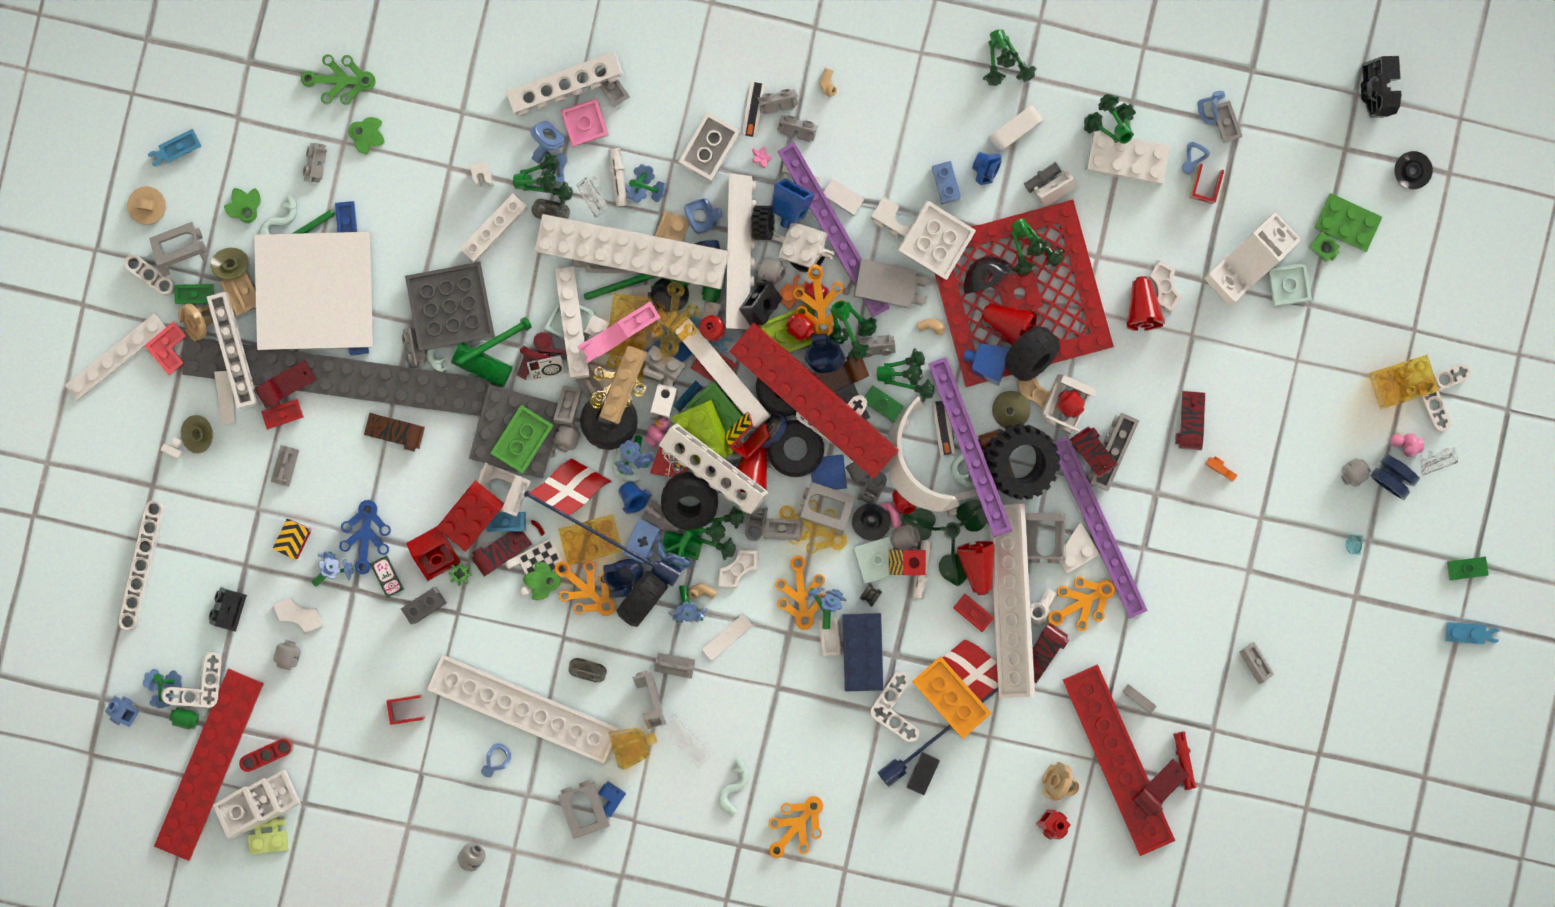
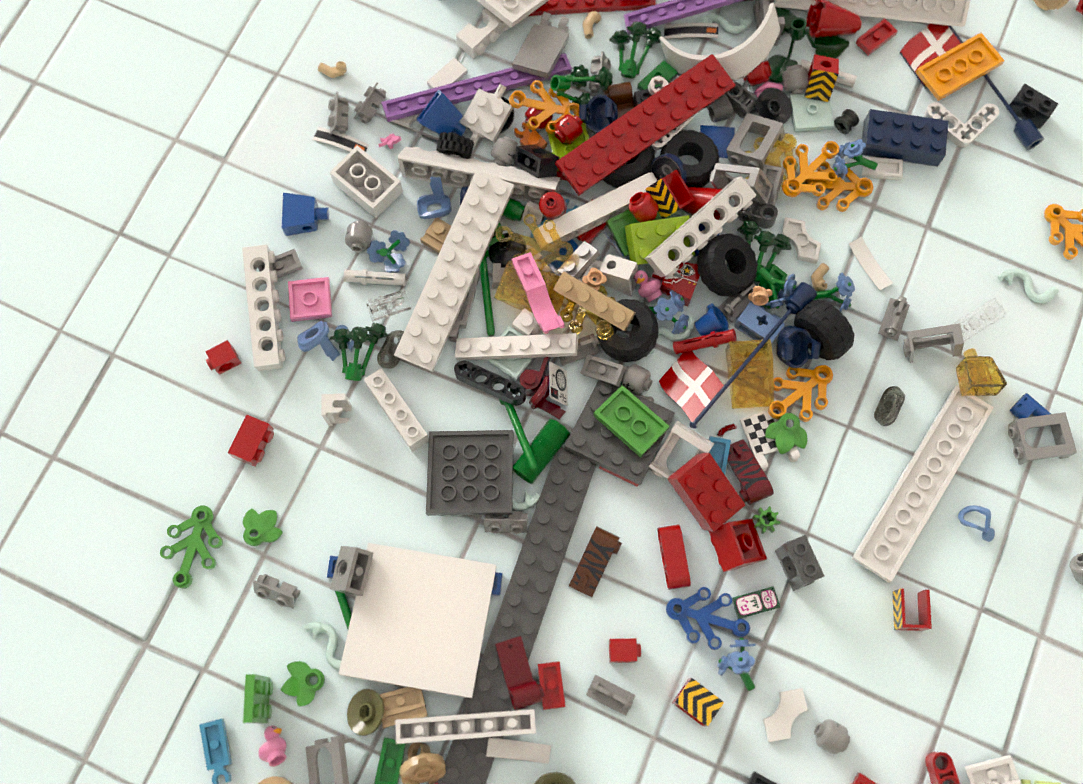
camera: 80 degrees left, 15 degrees down
none -> red brick [205,340,241,375]
none -> red brick [227,414,274,467]
none -> bright green plate [243,674,273,724]
none -> bright pink animal [258,725,287,767]
none -> blue torso [281,193,329,236]
none -> light grey brick [330,546,373,596]
none -> light grey head [345,221,373,252]
none -> black beam [454,360,526,406]
none -> light nougat plate [582,268,607,290]
none -> red brick [609,638,641,663]
none -> red head [628,192,659,222]
none -> red beam [657,524,691,590]
none -> red pin [673,329,737,355]
none -> light grey panel [710,163,773,204]
none -> light nougat plate [748,286,772,306]
none -> light orange plant [782,141,839,197]

